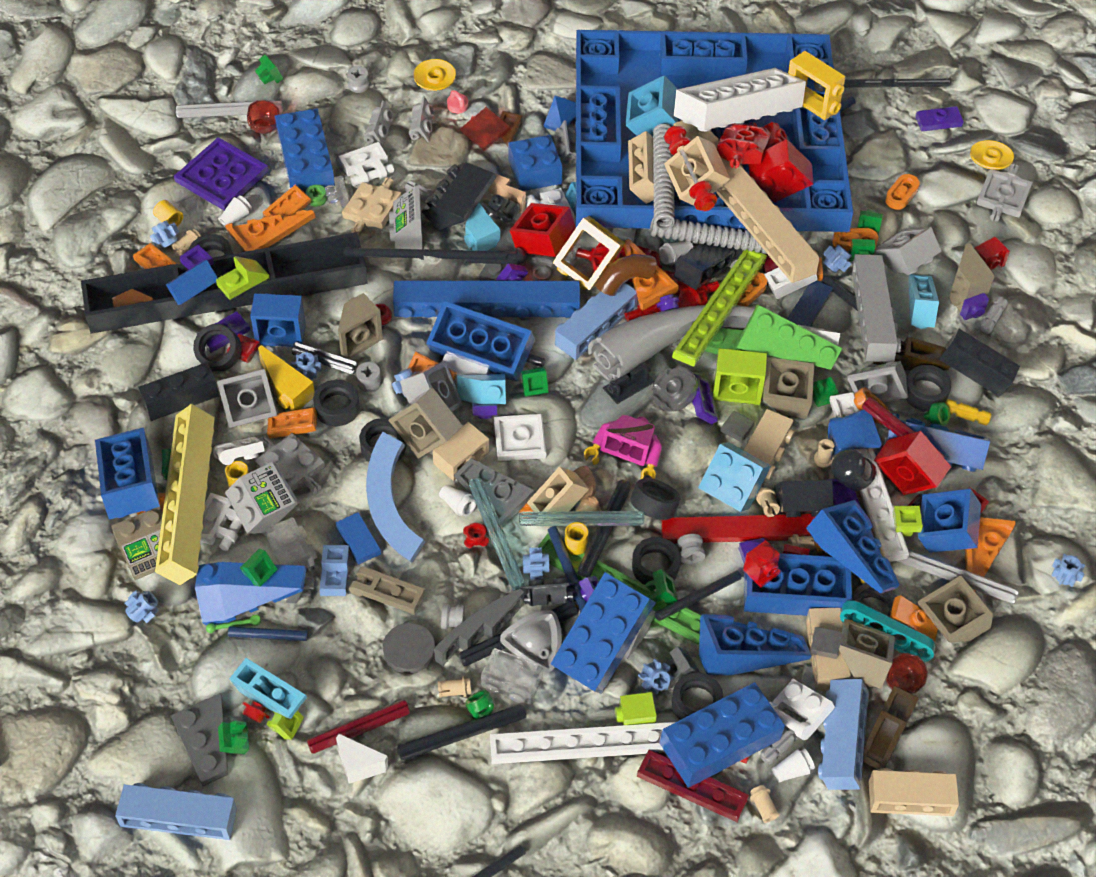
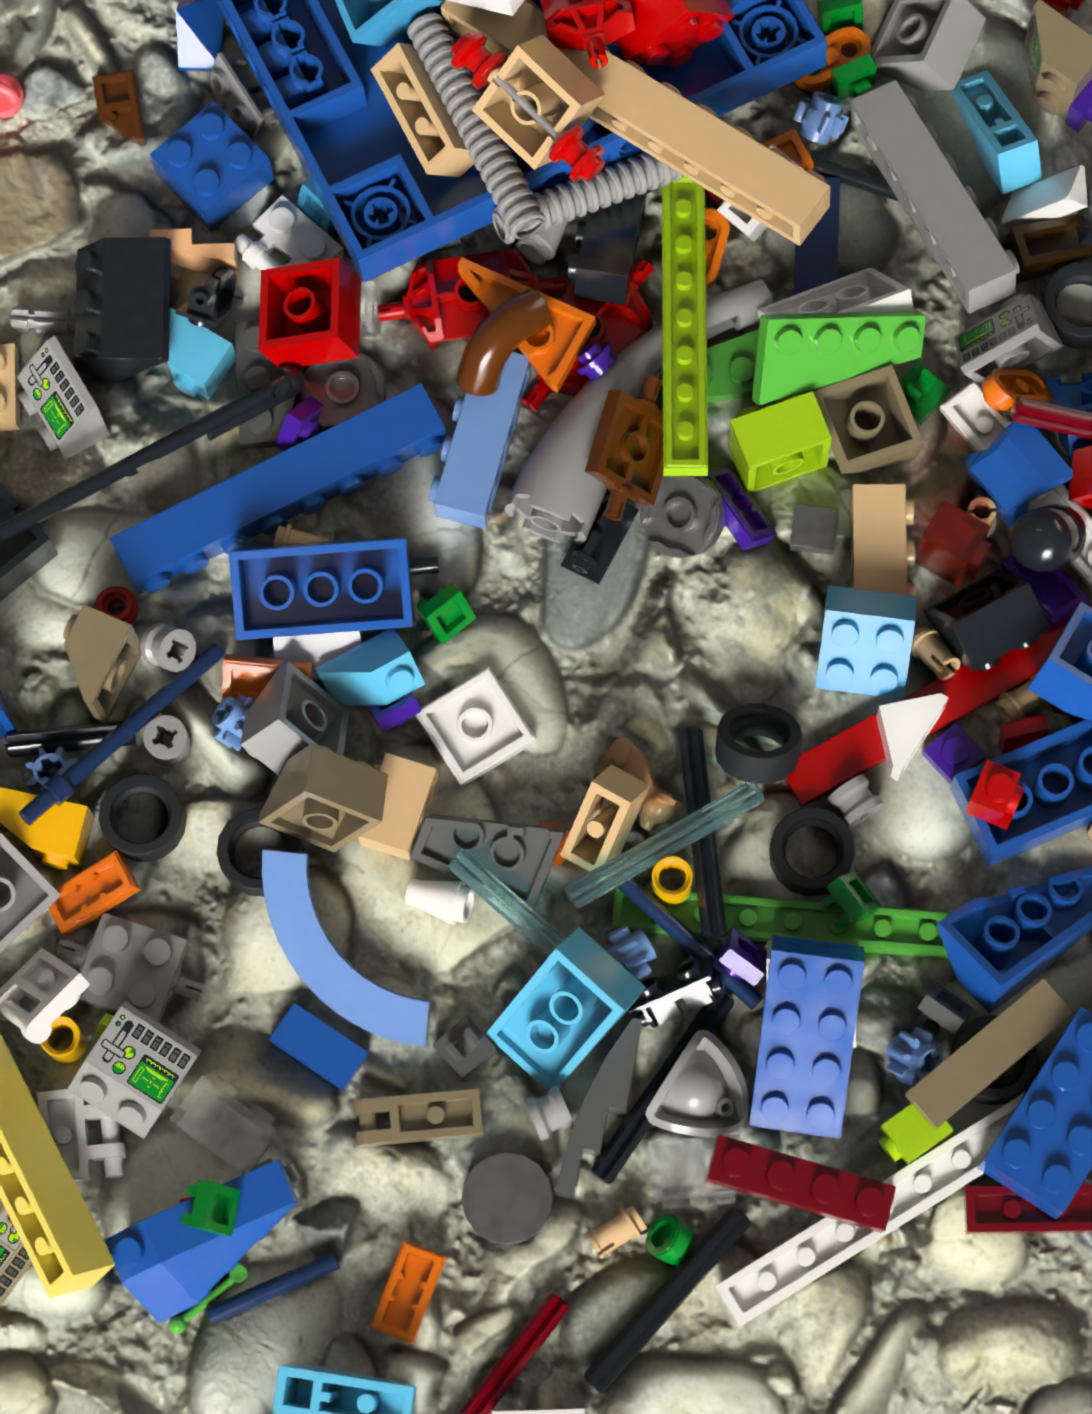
camera: 20 degrees left, 20 degrees up
medium blue gear [125,590,159,623] -> none
medium blue slope [320,545,349,596] -> none
clear red piece [460,107,510,151] -> none
red plate [463,523,489,548] -> none
window [553,216,626,290] -> none
dark pink torso [584,415,662,479] -> none
black bar [654,570,742,621] -> none
none -> dark blue bar [18,643,225,825]
none -> light grey wheel [140,622,196,672]
none -> orange plate [370,1240,447,1345]
none -> dark grey tile [433,1015,497,1080]
none -> medium azure slope [485,927,646,1091]
none -> reddish brown plate [584,376,663,521]
none -> dark red plate [705,1135,896,1233]
none -> white slope [876,693,948,781]
none -> dark tan tile [905,978,1074,1130]
none -> clear red brick [915,500,992,588]
none -> white slope [1002,165,1088,229]

